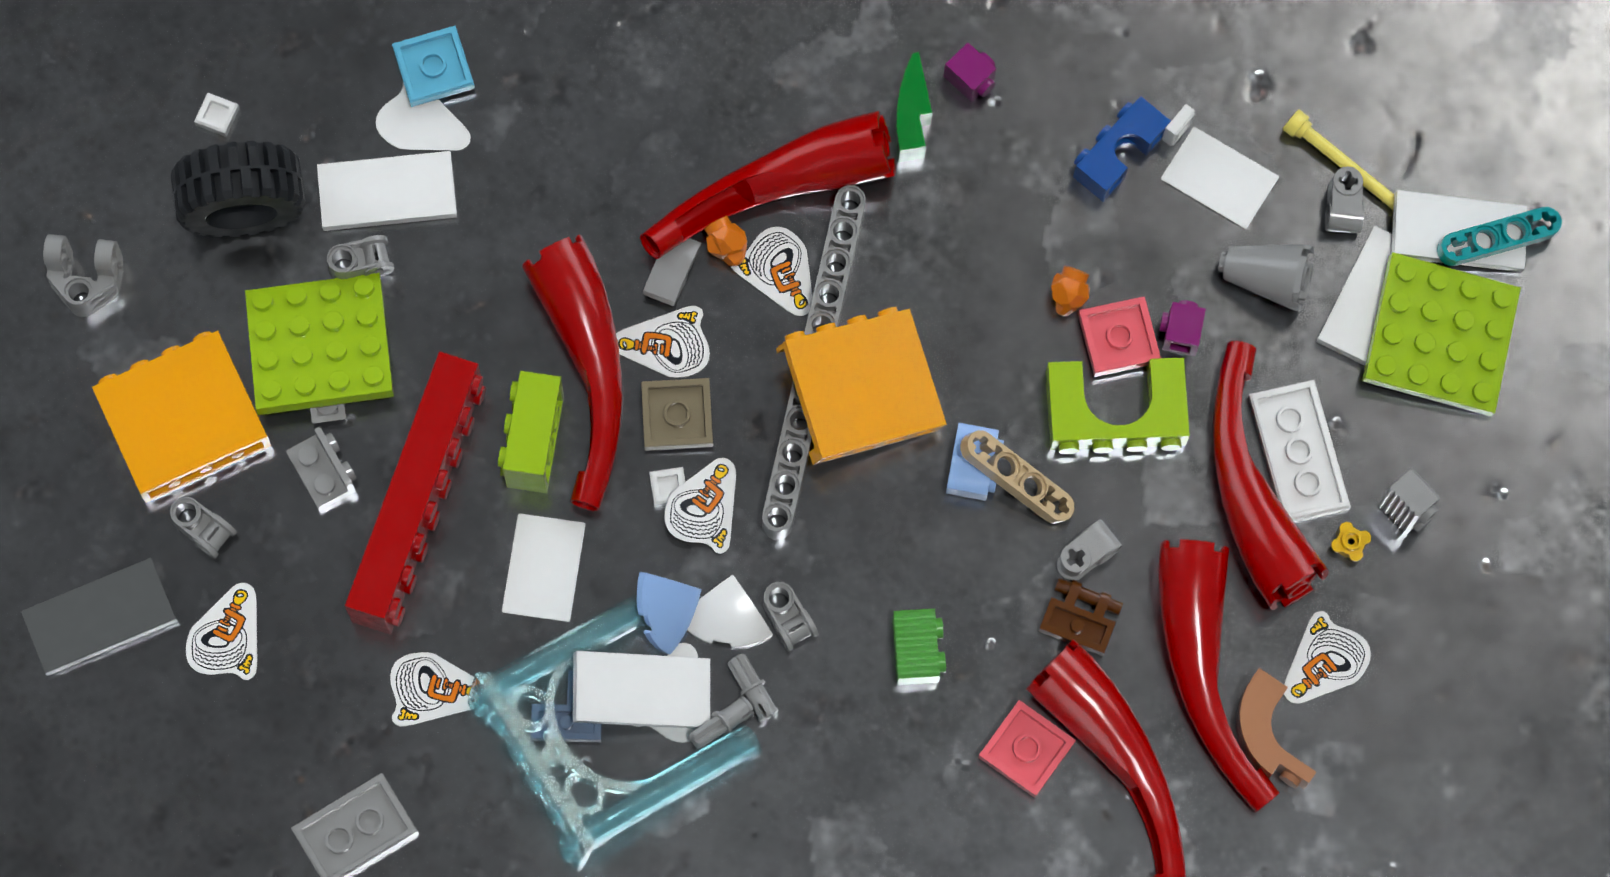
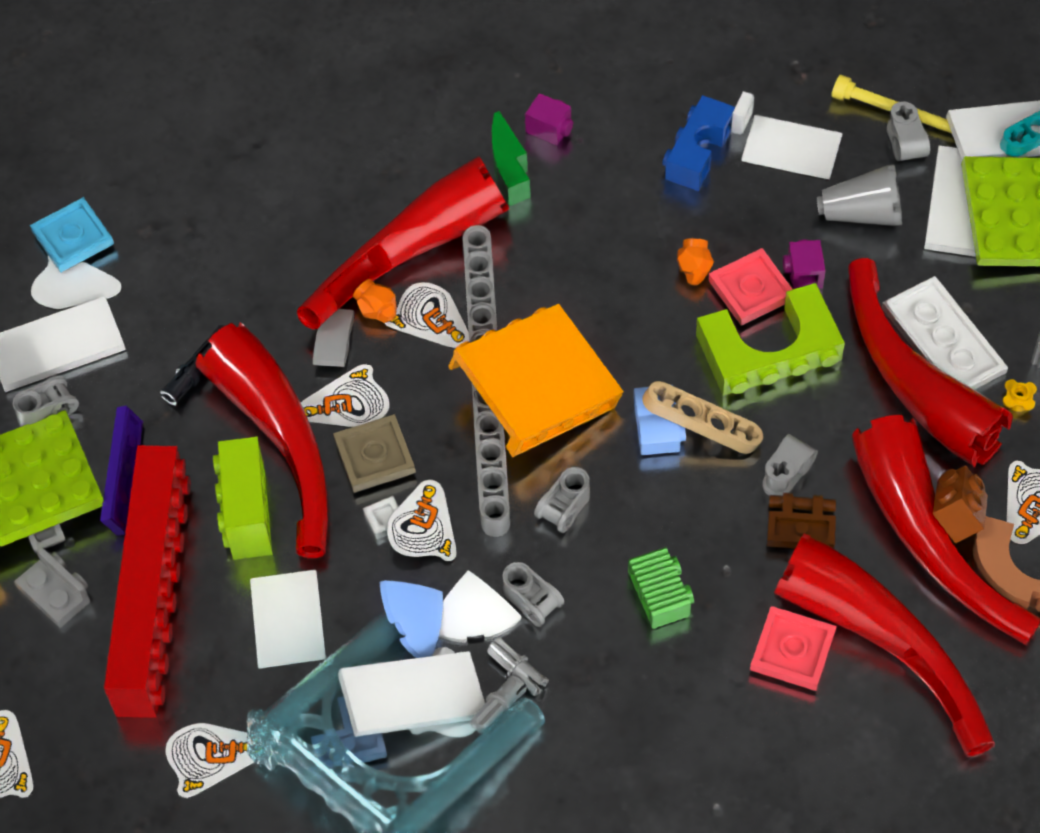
camera: 10 degrees left, 15 degrees down
none -> dark purple tile [100,405,143,536]
none -> black pin [160,325,224,405]
none -> light grey piece [534,467,590,533]
none -> dark orange brick [933,465,988,544]

